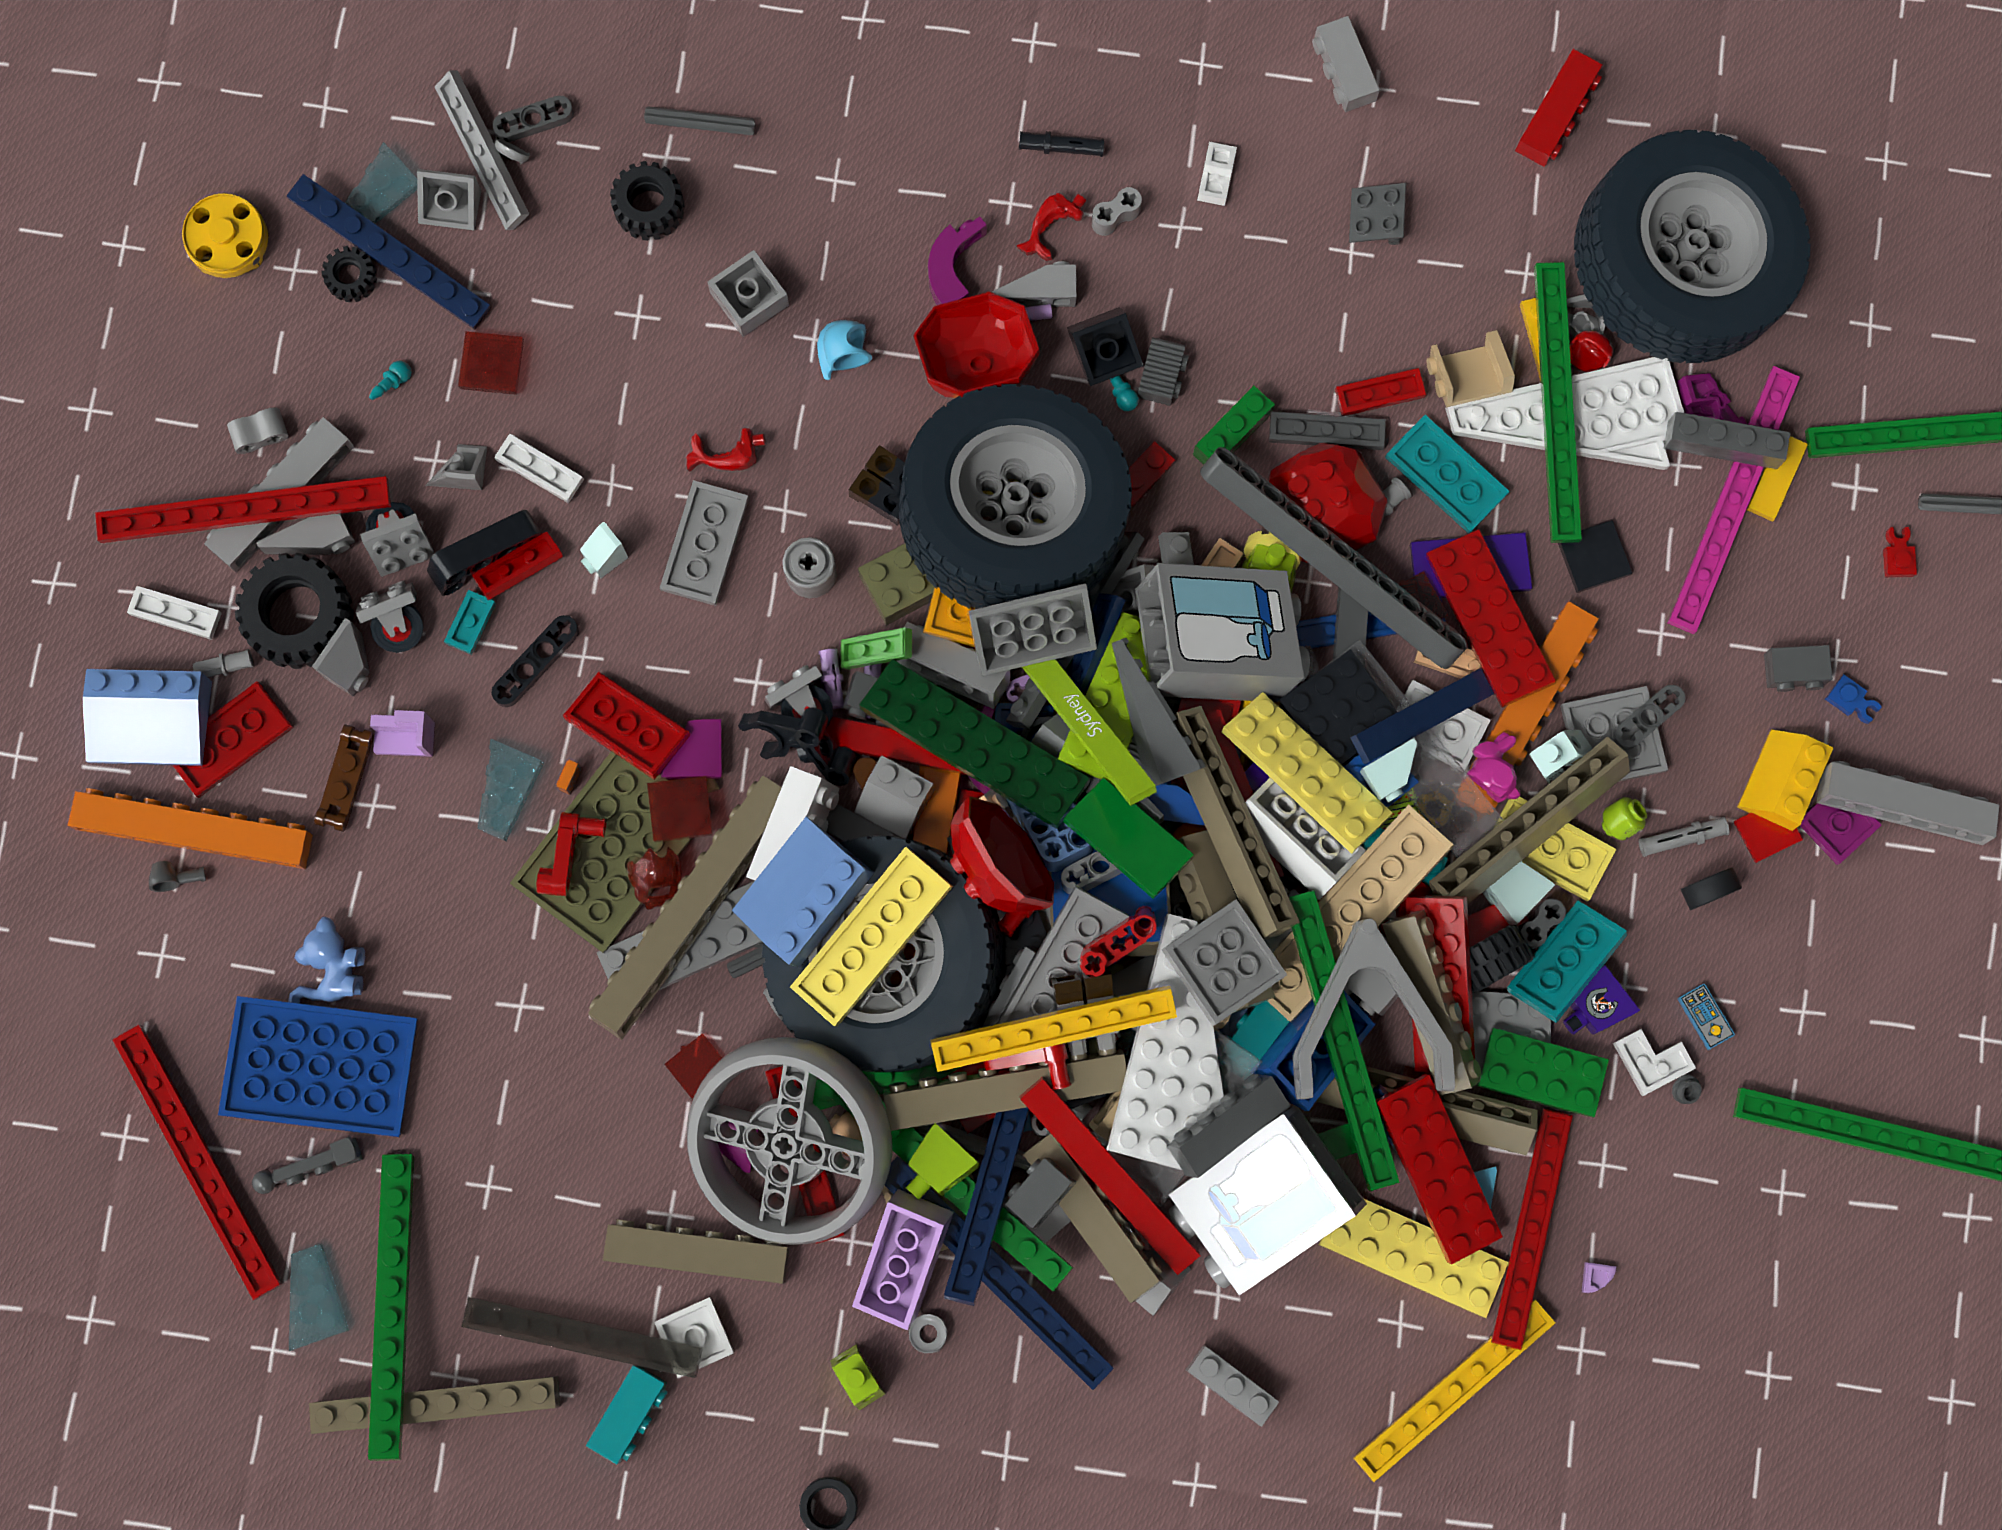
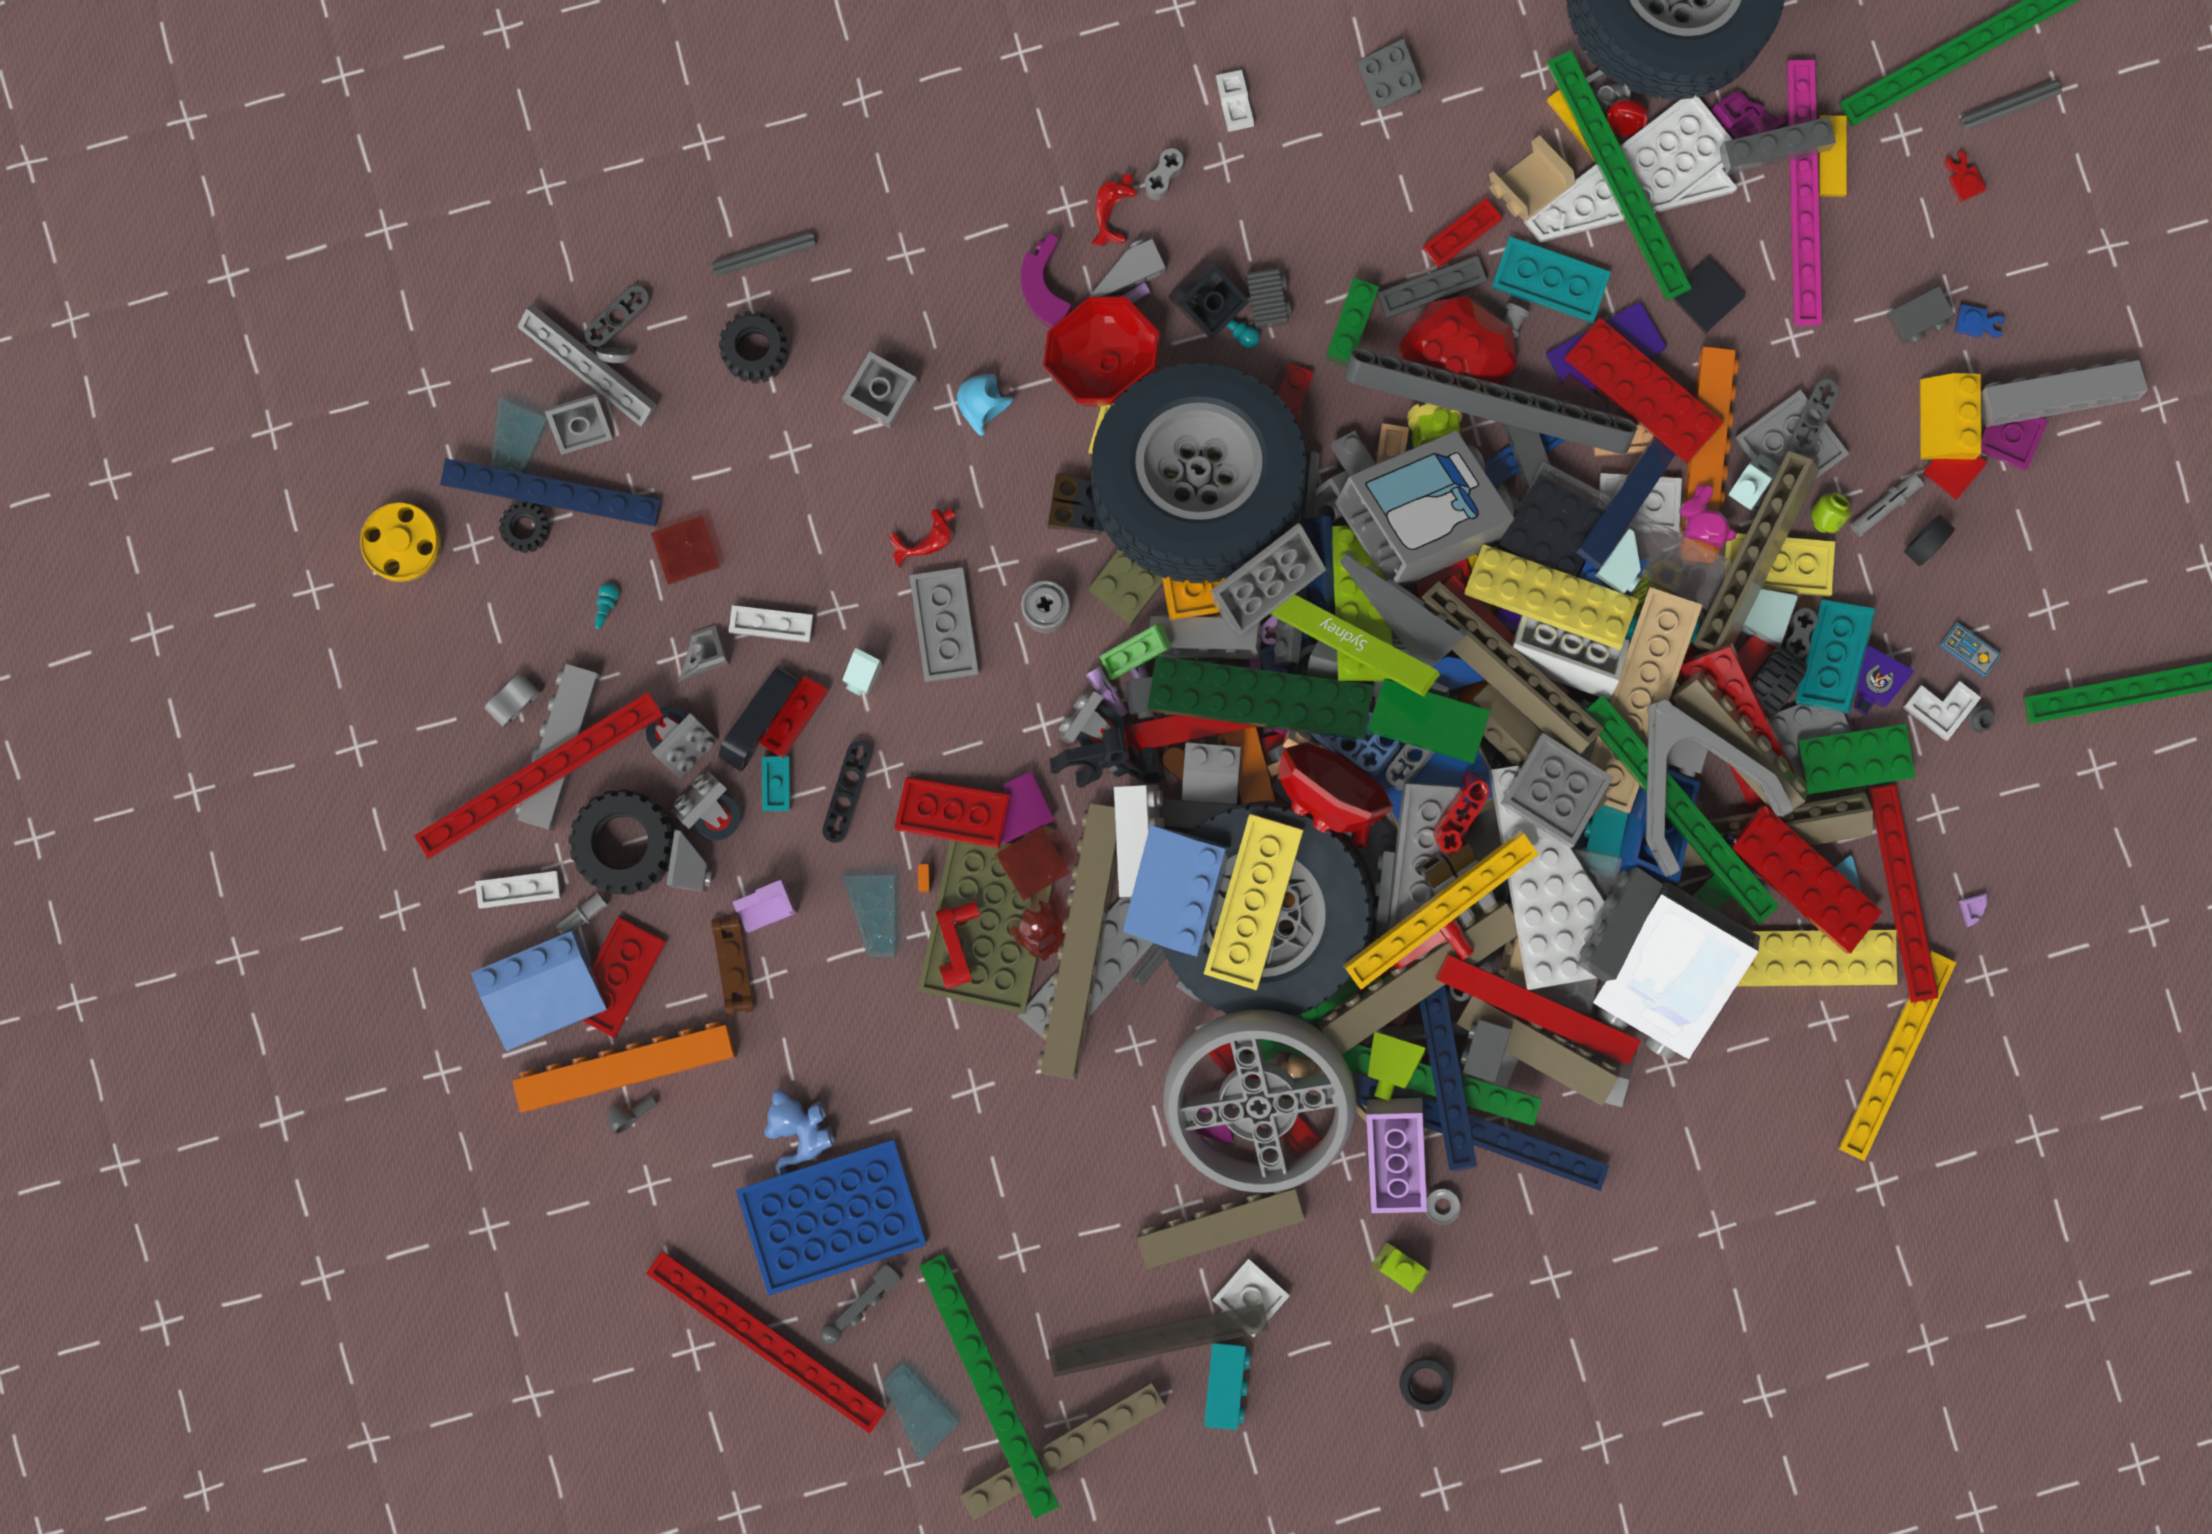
camera: 20 degrees left, 5 degrees up
light grey slope [256,513,355,555] -> none
clear red piece [664,1033,722,1100] -> none
black pin [1019,131,1104,157] -> none
light grey brick [1185,1346,1279,1427] -> none

